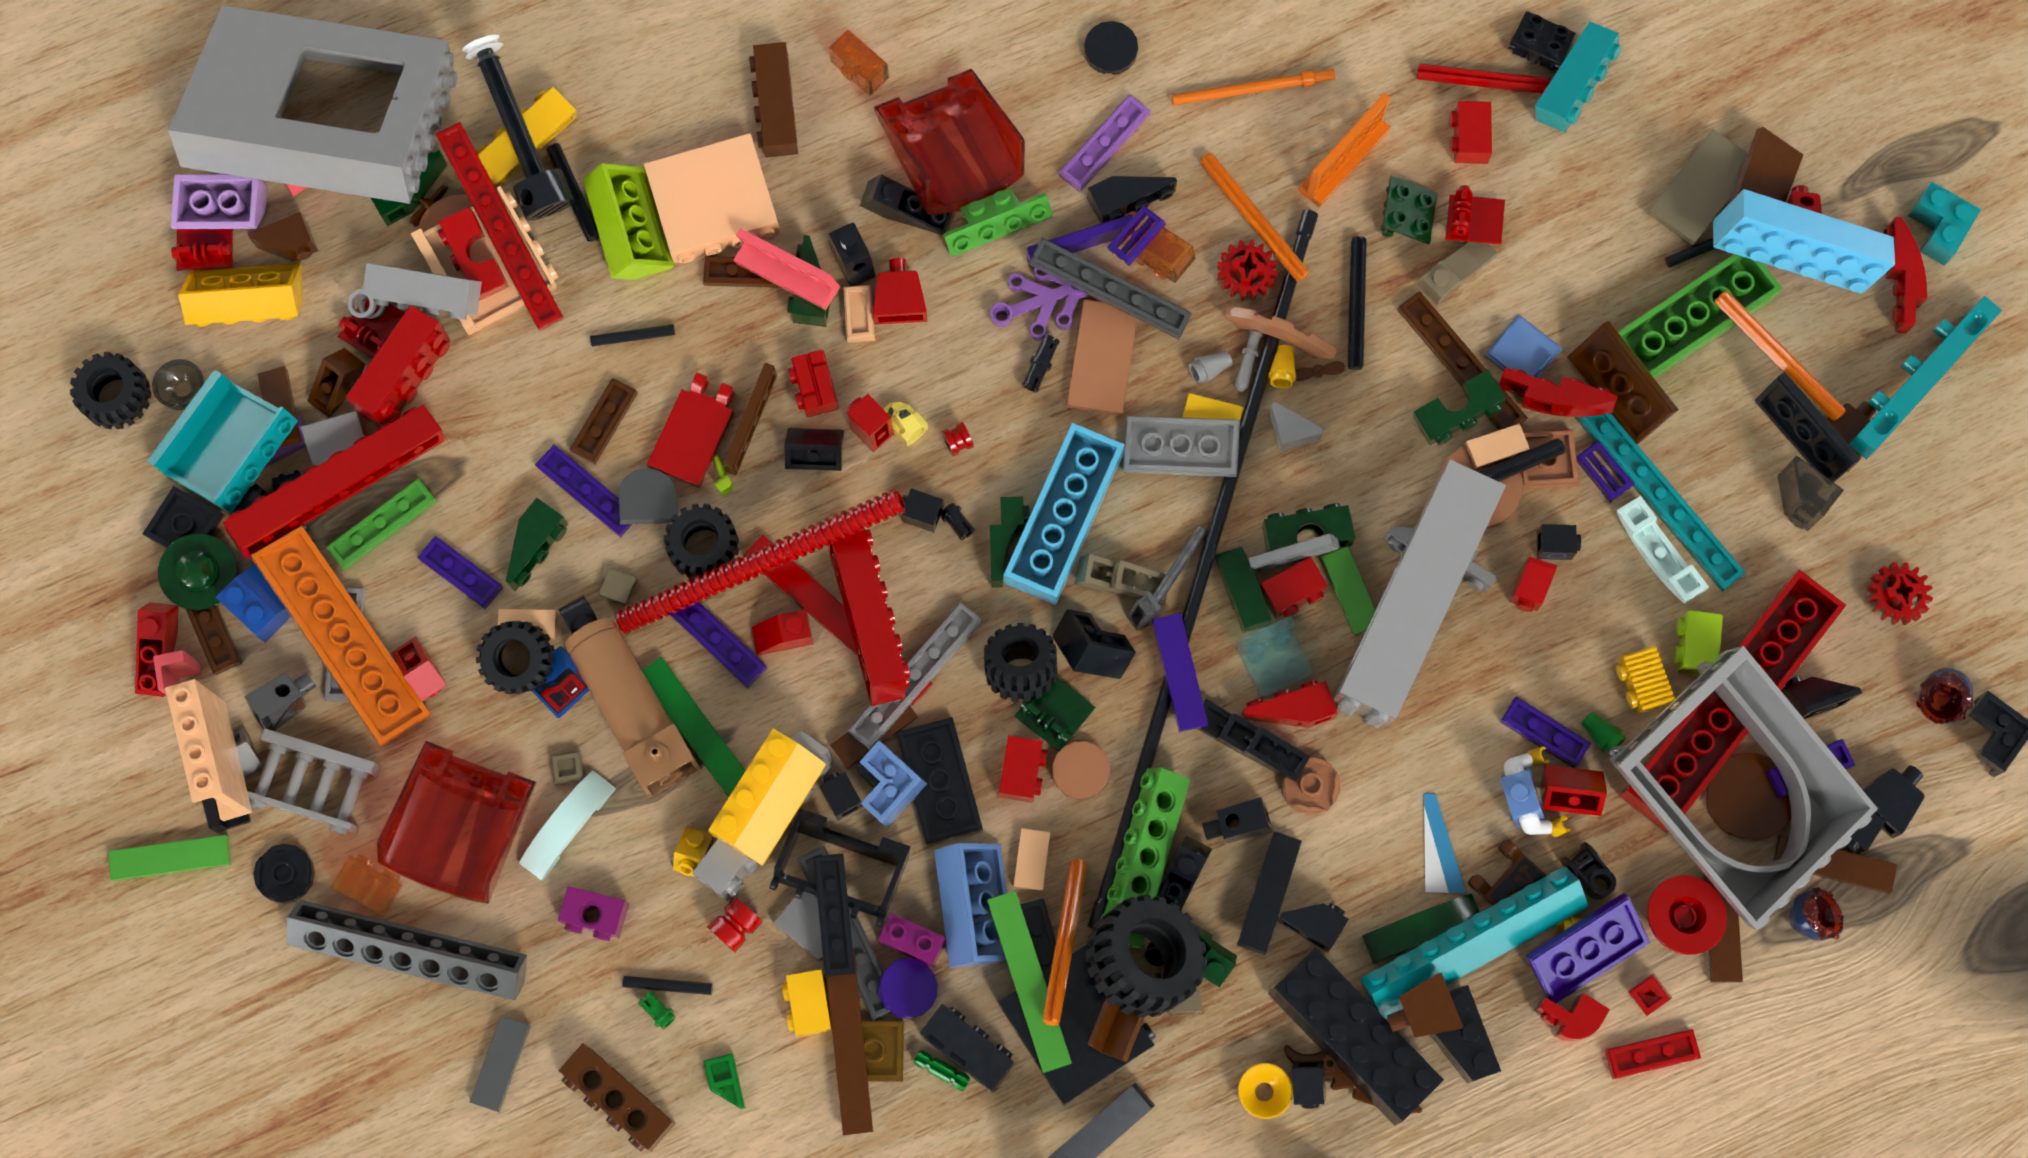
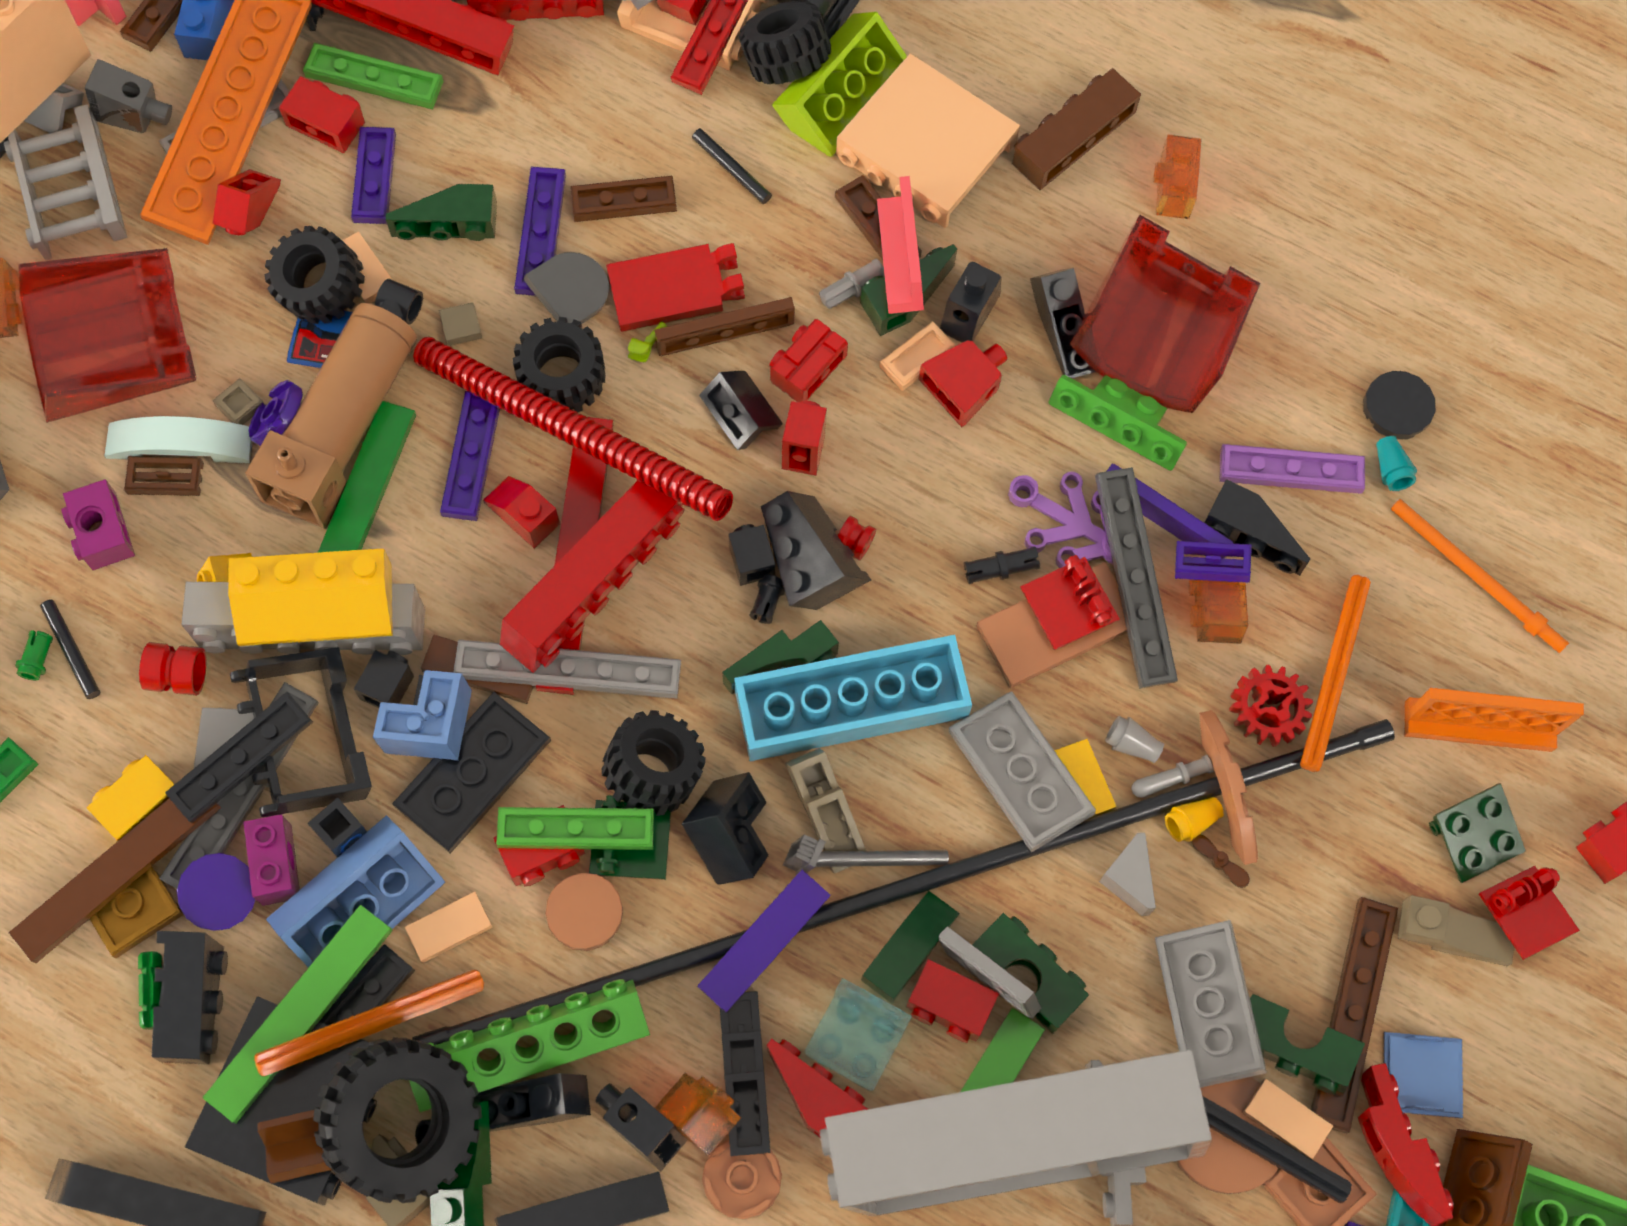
camera: 50 degrees right, 5 degrees down
light yellow rock [884,402,929,446] -> none
black axle [1348,236,1367,370] -> none
none -> reddish brown tile [124,456,204,496]
none -> dark purple tile [248,380,303,446]
none -> red brick [279,76,365,154]
none -> black brick [308,797,367,857]
none -> bright green tile [496,807,654,850]
none -> clear orange brick [655,1073,741,1156]
none -> black tyre [739,1,832,84]
none -> black wedge [761,491,871,610]
none -> light grey axle [819,259,885,309]
none -> red hinge [1020,555,1120,650]
none -> light grey tile [1155,920,1267,1088]
none -> teal cone [1376,436,1417,491]

